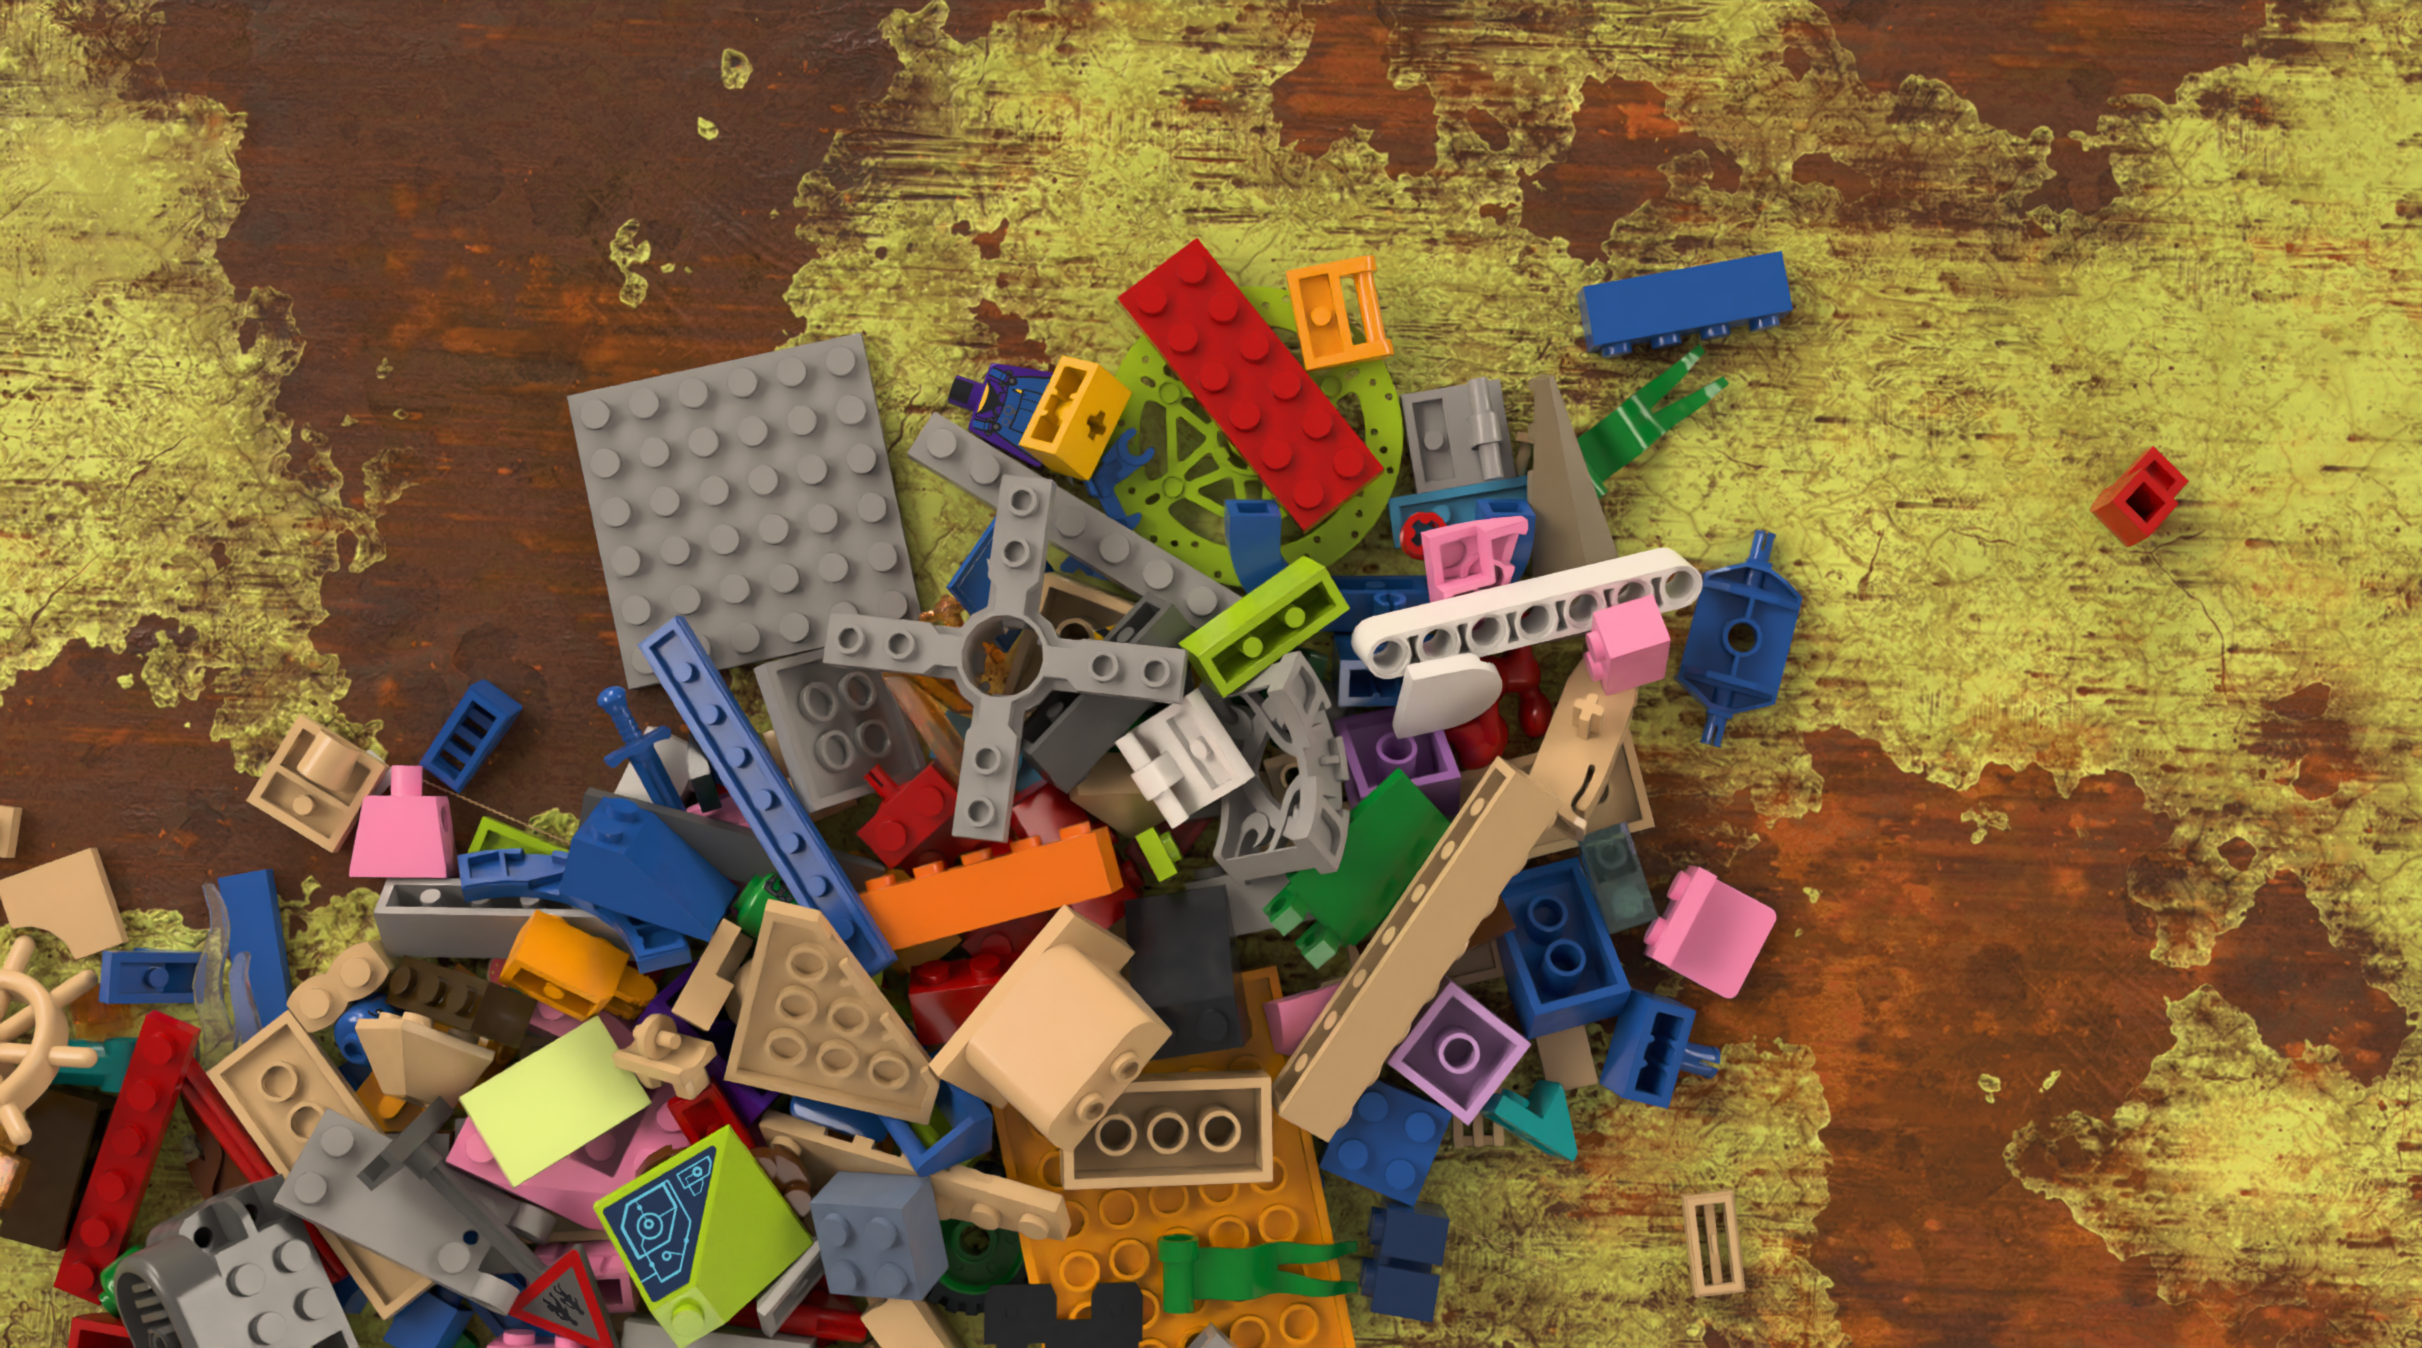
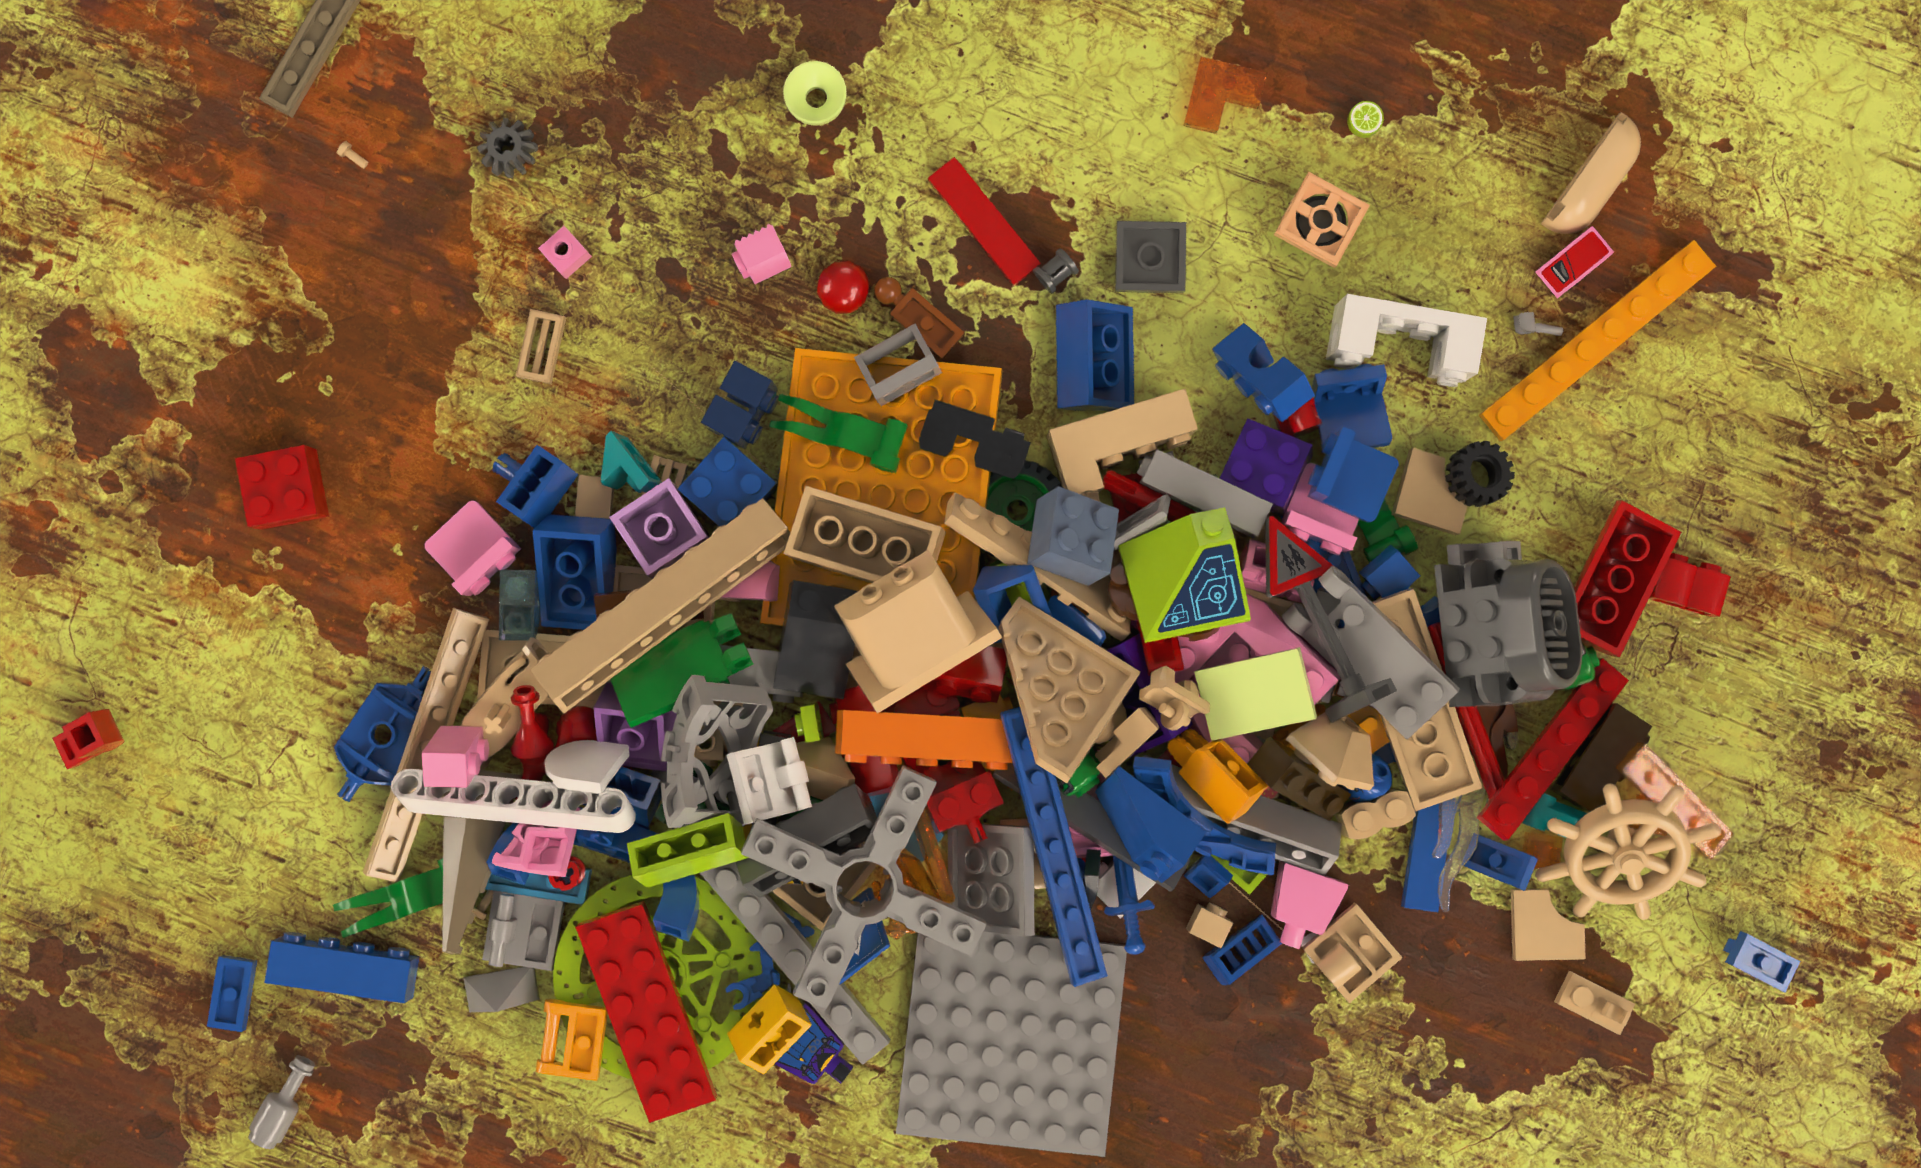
camera: 160 degrees left, 0 degrees up
none -> blue plate [207,955,258,1032]
none -> red brick [235,445,329,530]
none -> light grey piece [248,1055,315,1149]
none -> tan tile [363,608,489,882]
none -> light grey slope [464,967,540,1012]
none -> red piece [510,685,554,765]
none -> blue tile [1184,855,1233,898]
none -> tan plate [1186,902,1233,948]

